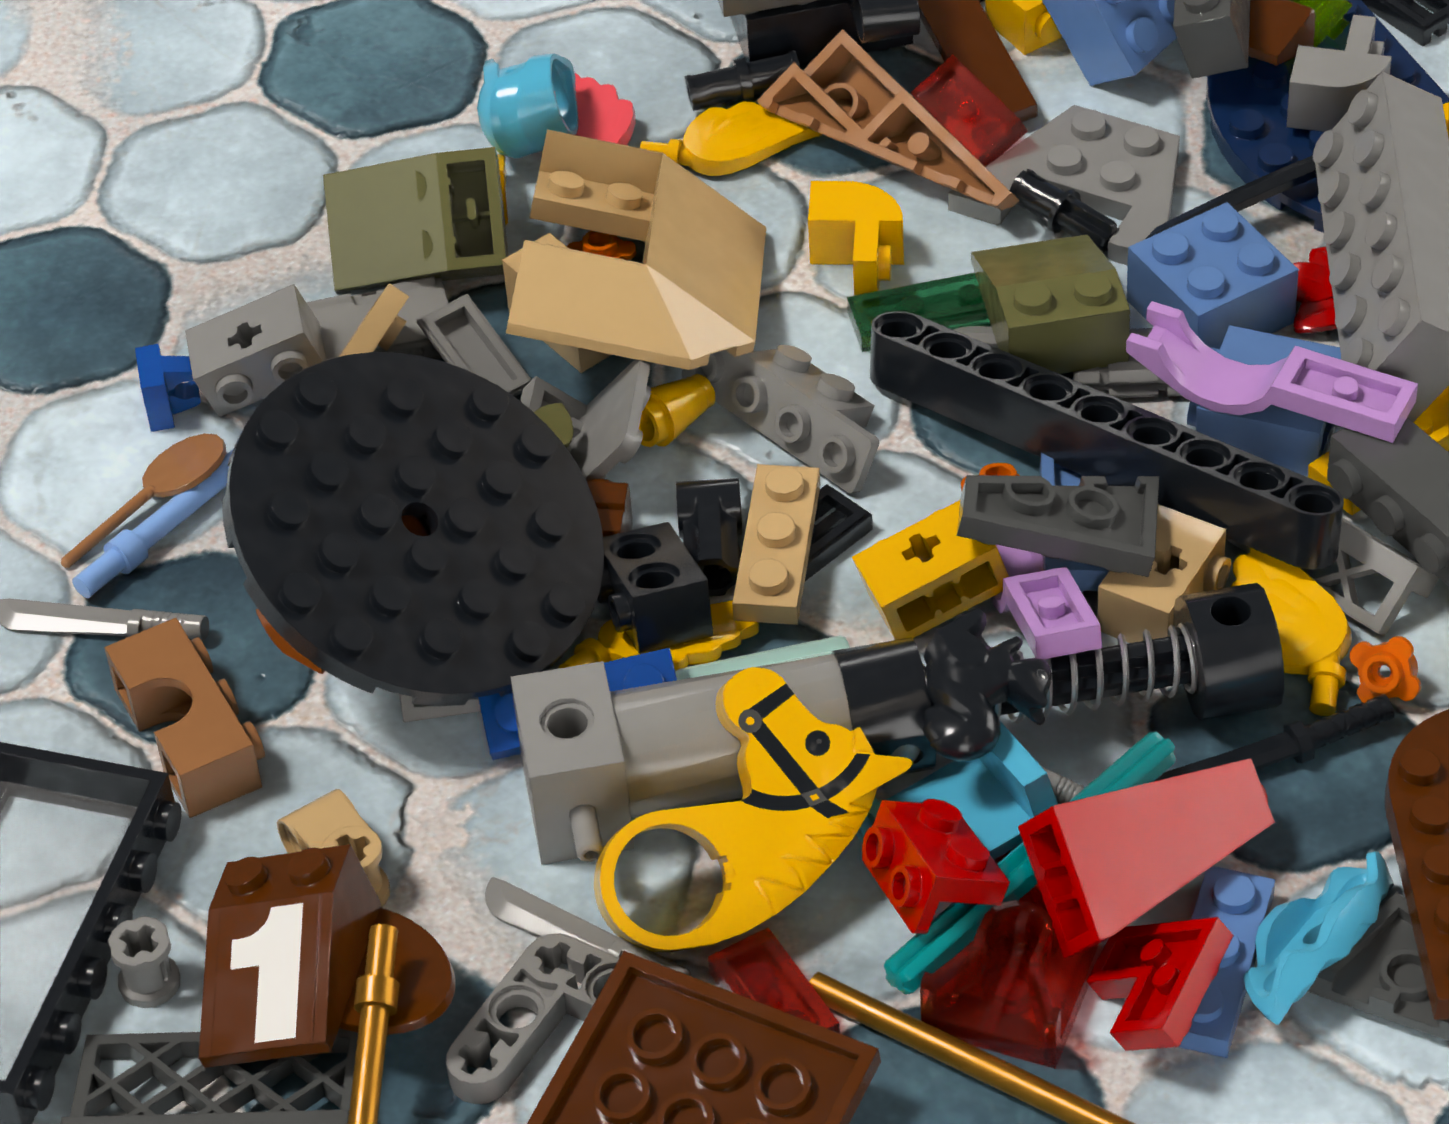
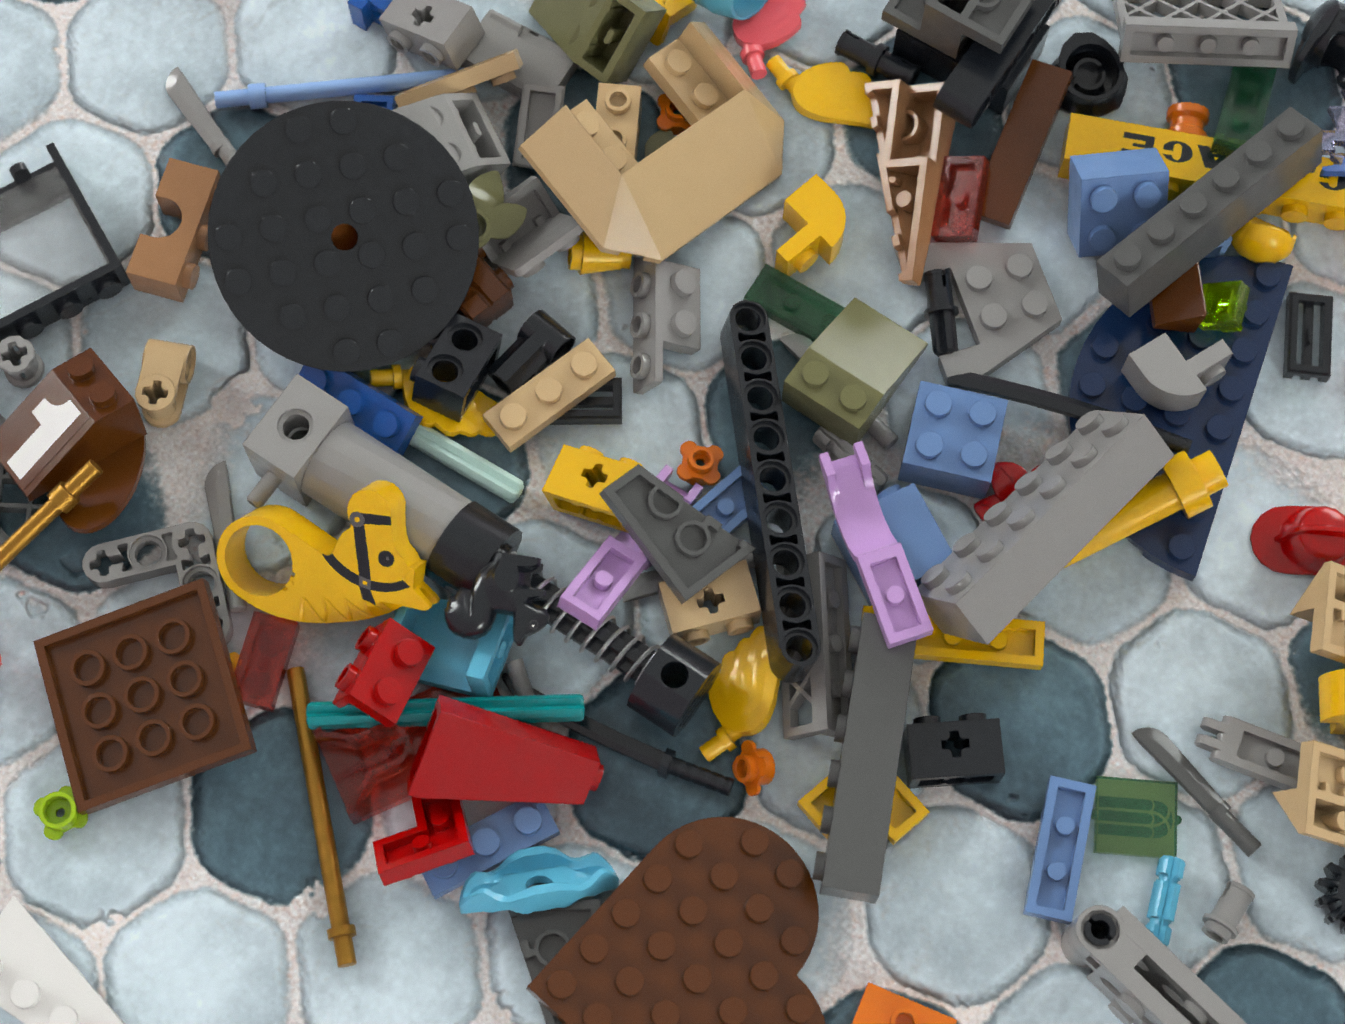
camera: 40 degrees right, 25 degrees up
medium nougat piece [61,433,227,568] -> none

